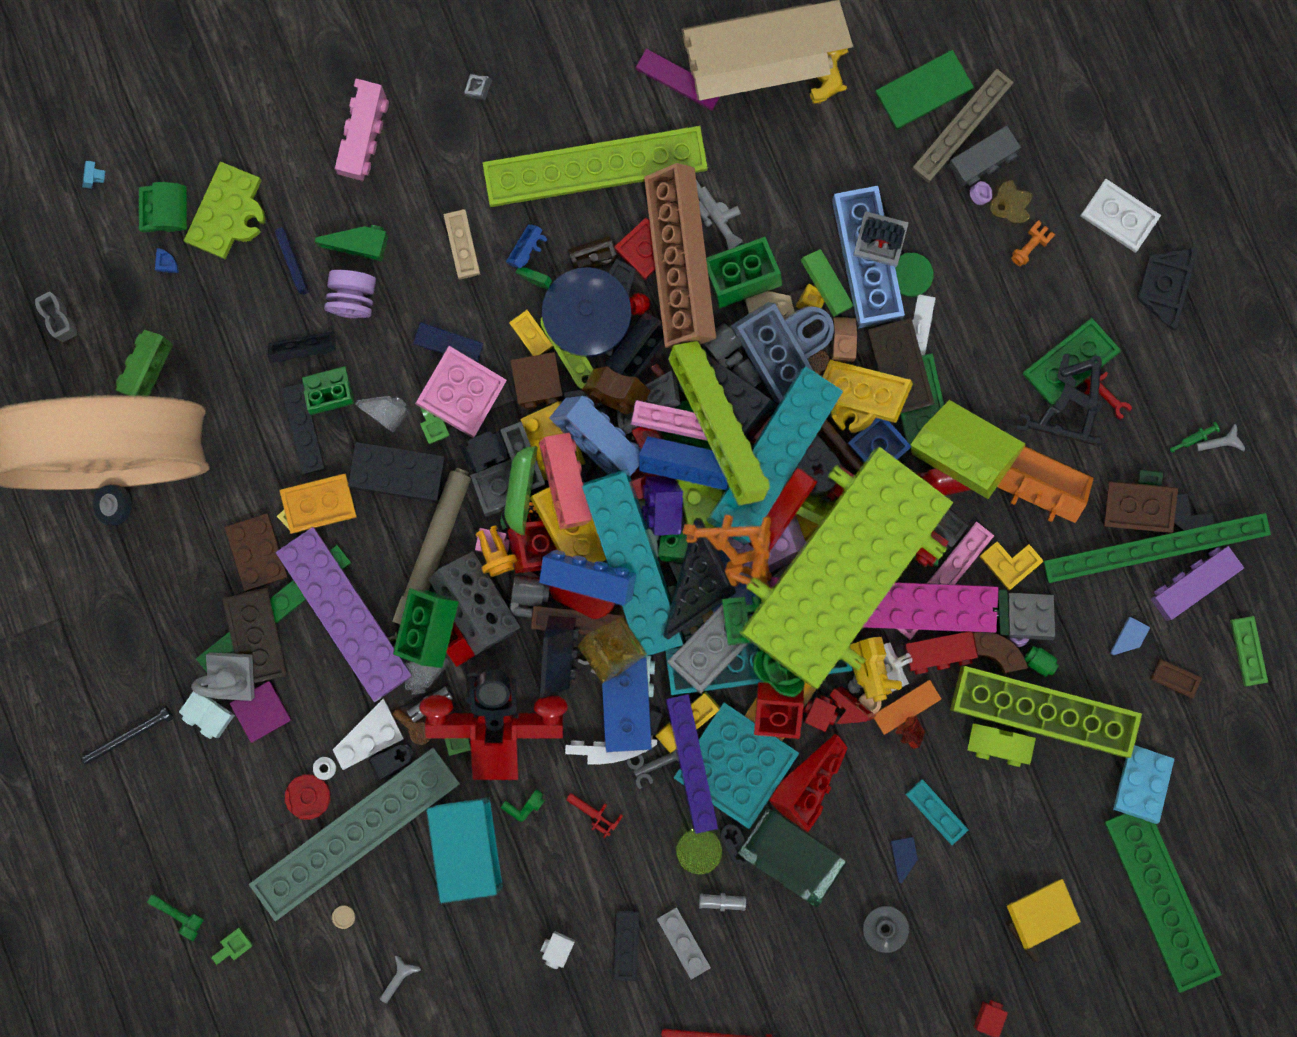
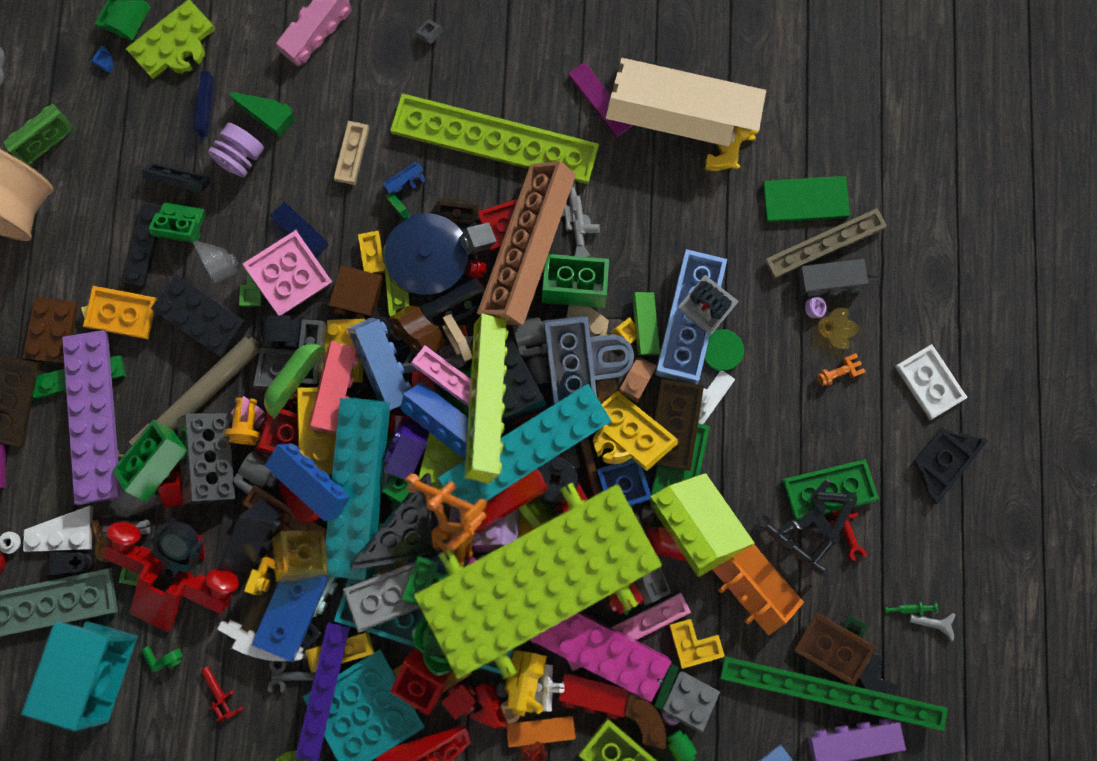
camera: 25 degrees right, 5 degrees down
none -> yellow plate [244,557,286,595]
none -> tan plate [442,314,473,361]
none -> brick [460,222,497,255]

